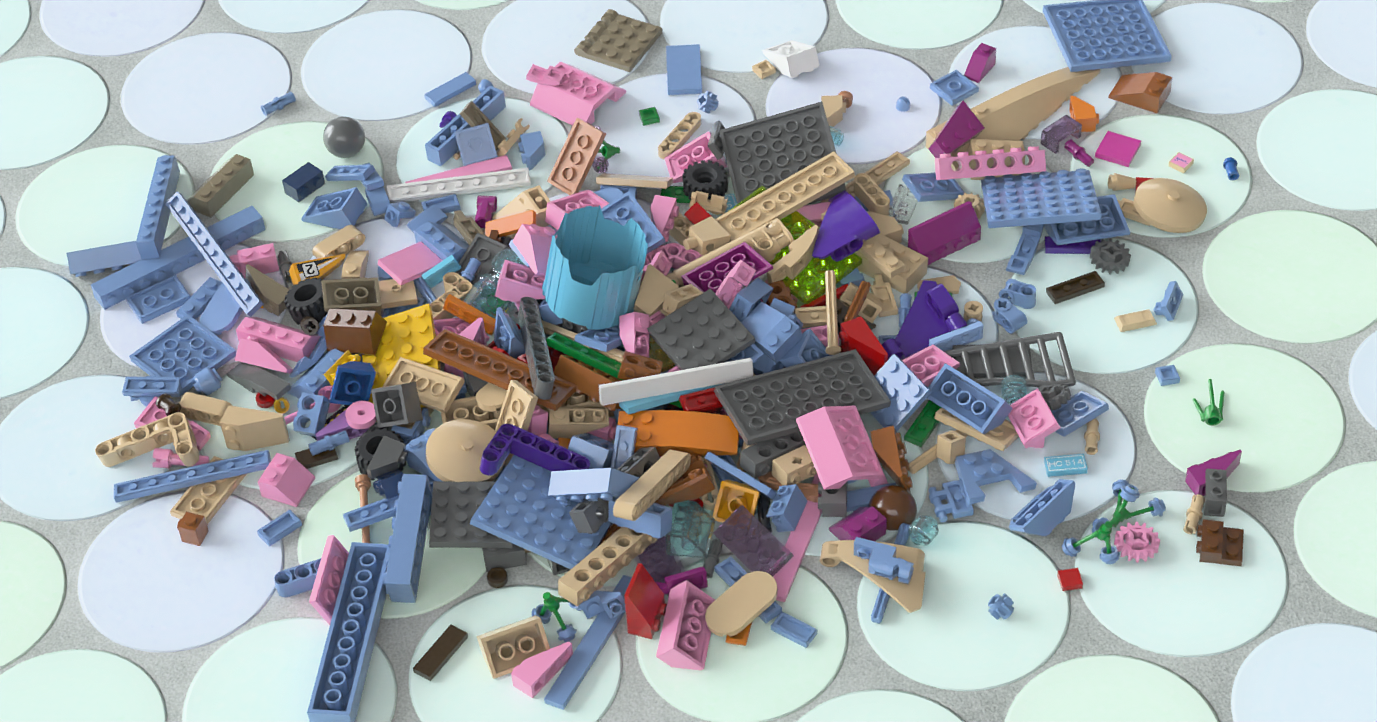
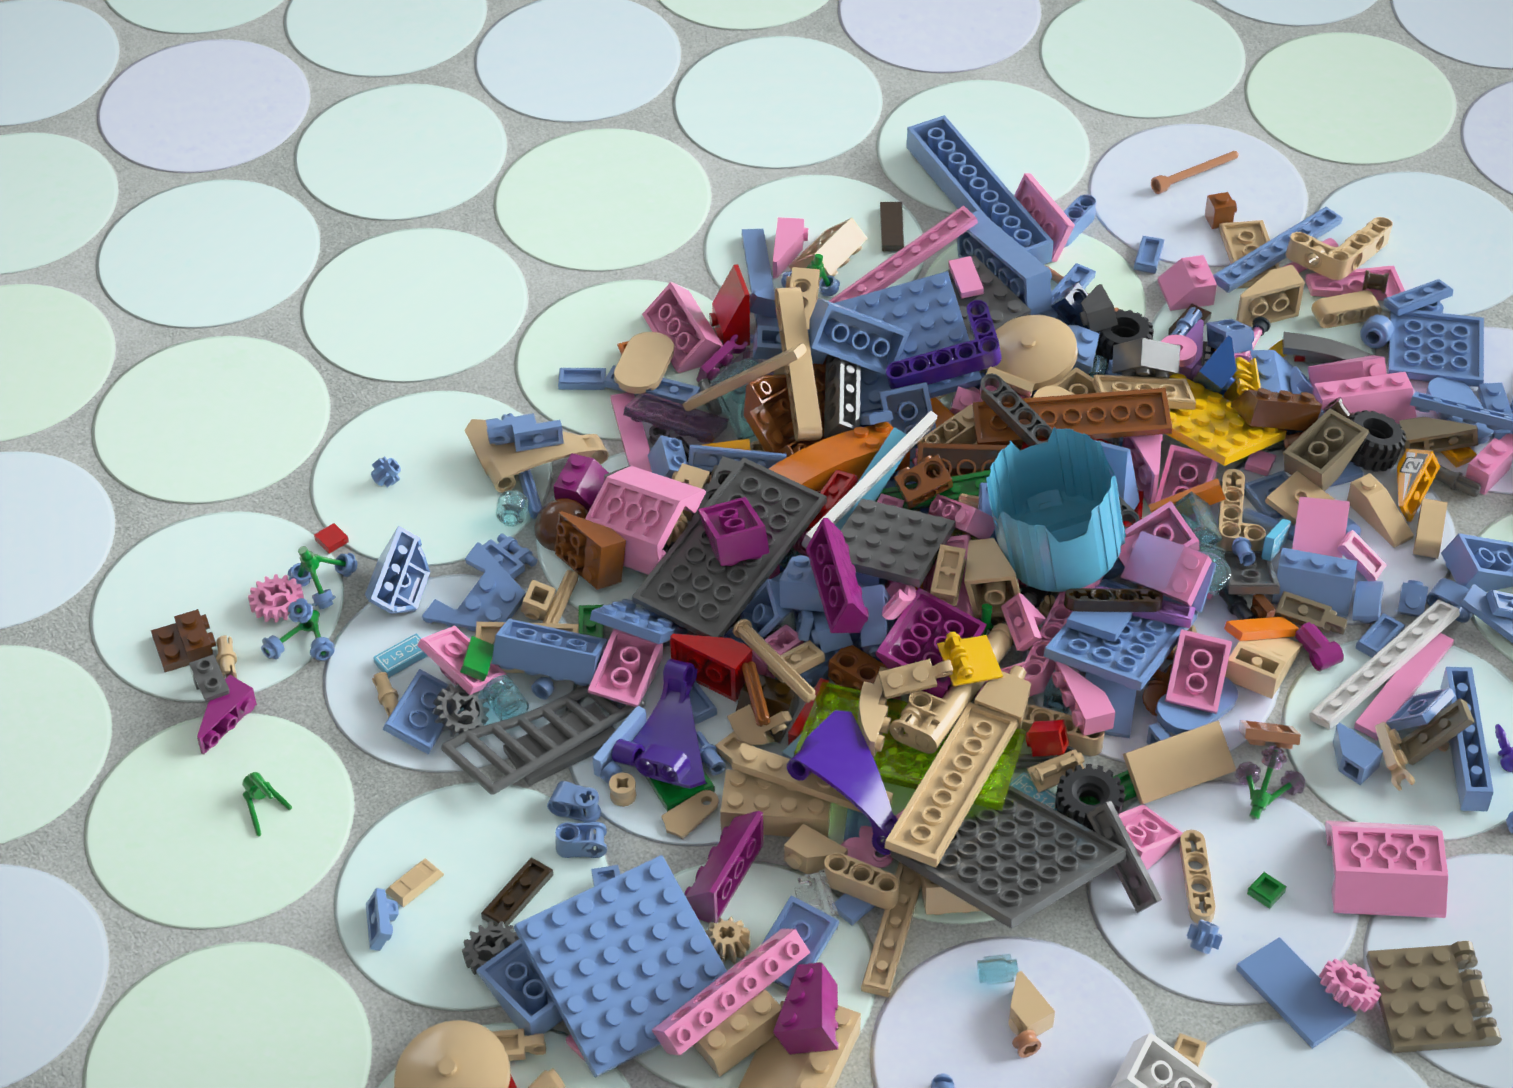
camera: 145 degrees right, 0 degrees up
bright pink slope [526,64,566,85] -> none
medium blue tile [1155,365,1180,386] -> none
none -> green tile [460,636,494,681]
none -> tan tile [682,343,807,412]
none -> magenta slope [698,497,770,566]
none -> magenta slope [806,518,869,633]
none -> bright pink tile [829,205,978,303]
none -> tan plate [879,659,953,699]
none -> yellow hinge [937,632,1003,686]
none -> bright pink tile [948,256,984,299]
none -> nougat piece [1150,151,1239,194]
none -> bright pink gear [1319,959,1381,1012]
none -> bright pink tile [1337,530,1387,581]

